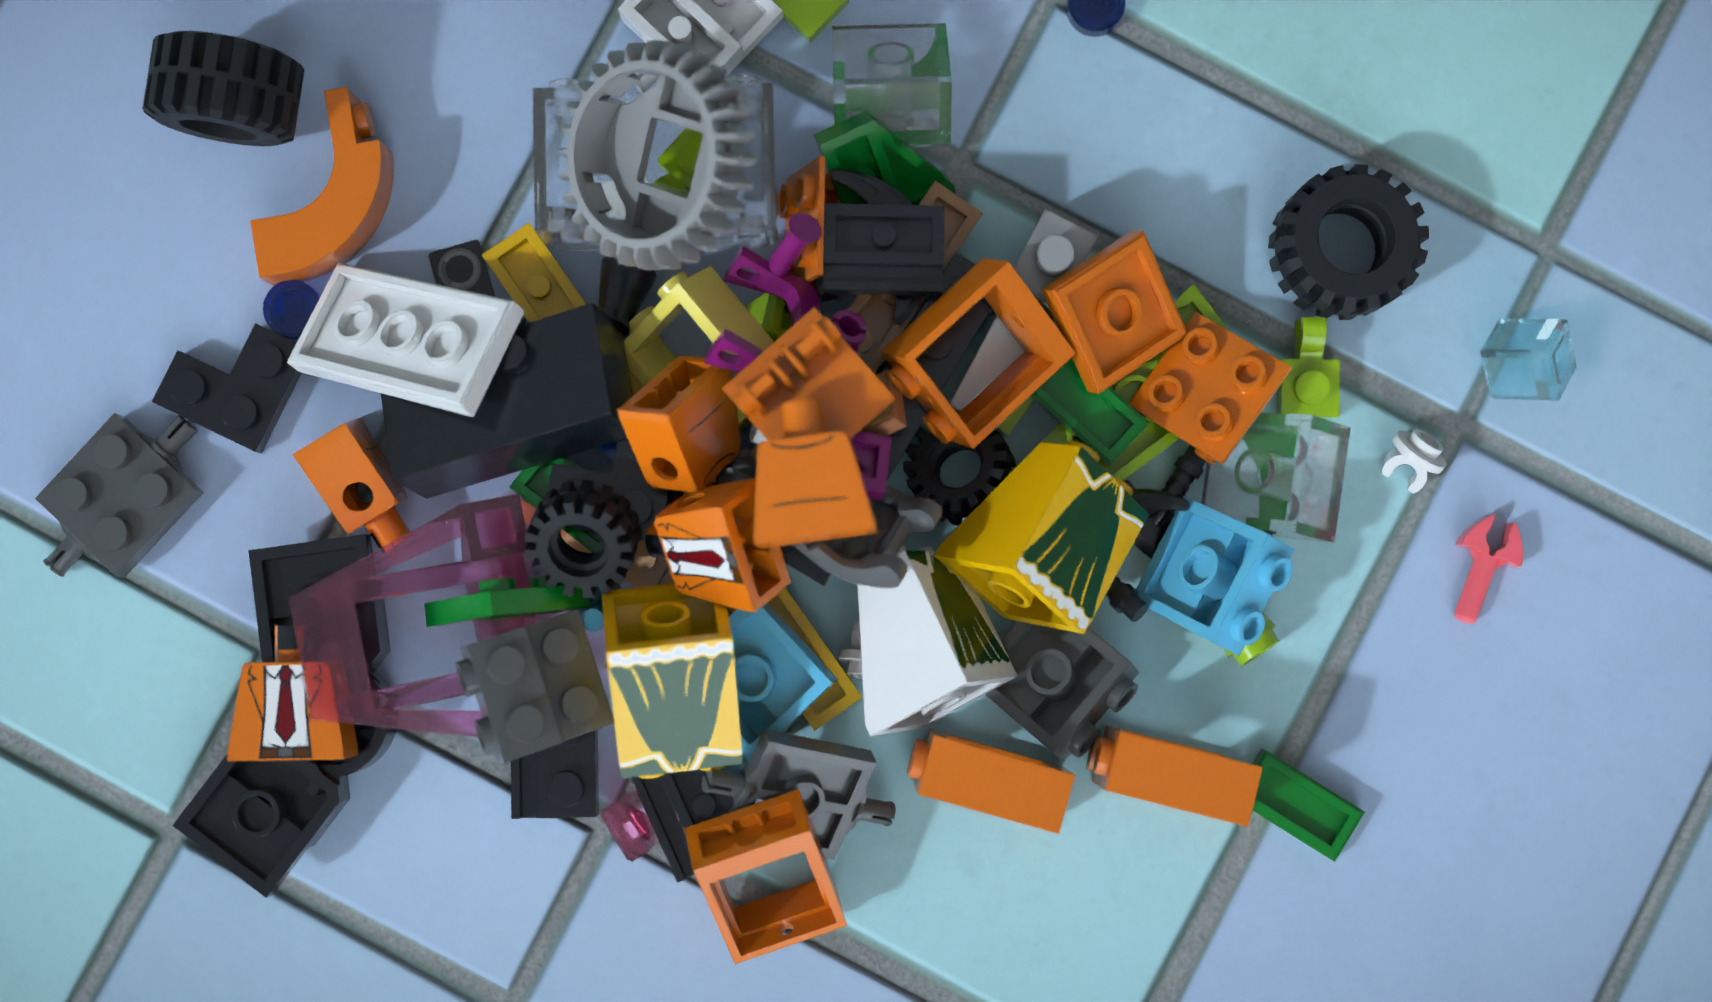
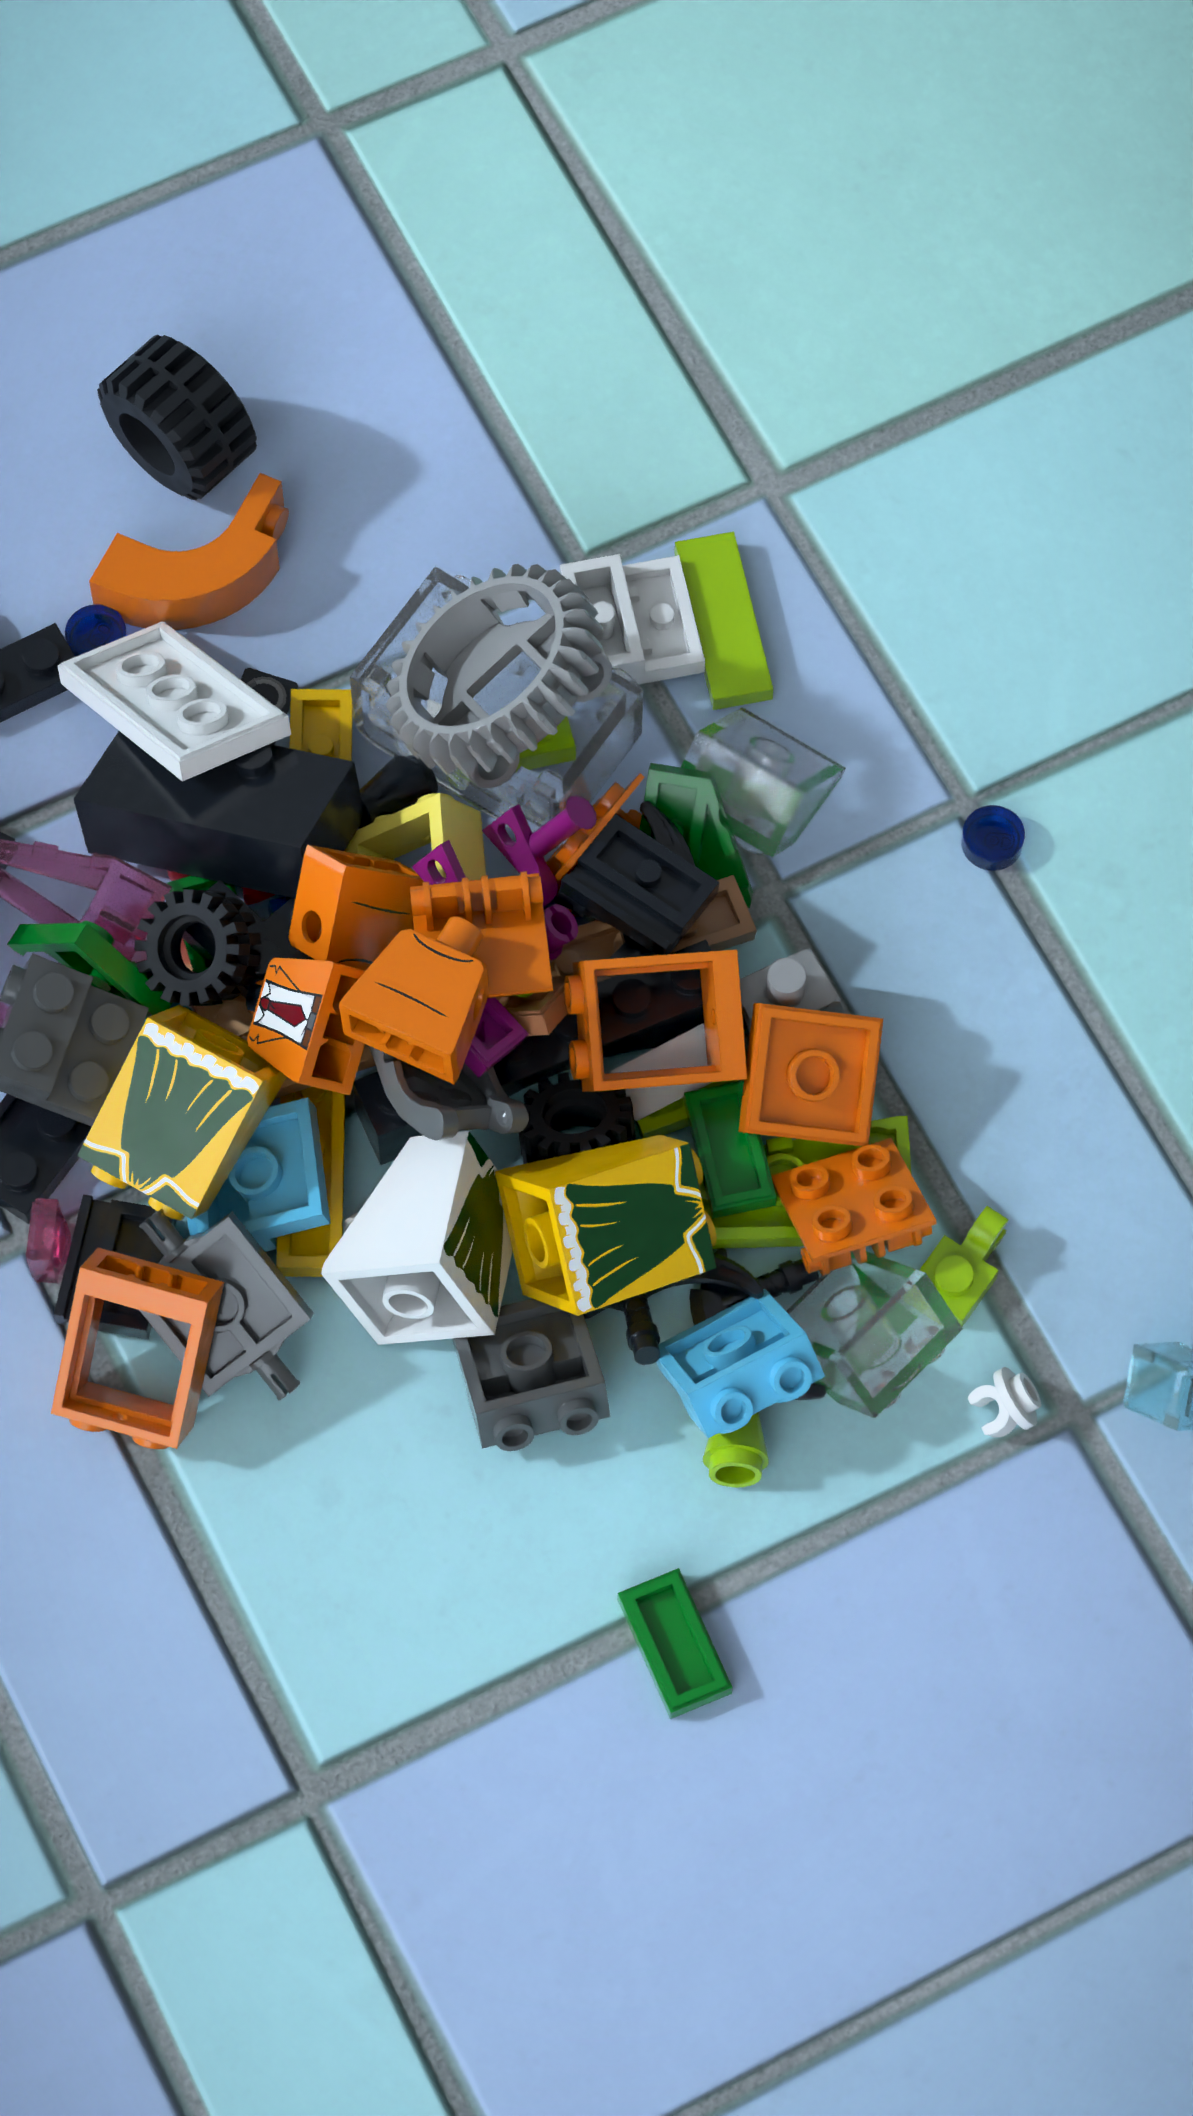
camera: 35 degrees right, 20 degrees down
orange torso [292,417,413,554] -> none
orange window [907,729,1075,834] -> none
orange window [1086,725,1263,827] -> none
black tyre [1268,164,1429,320] -> none
coral bar [1454,515,1523,624] -> none

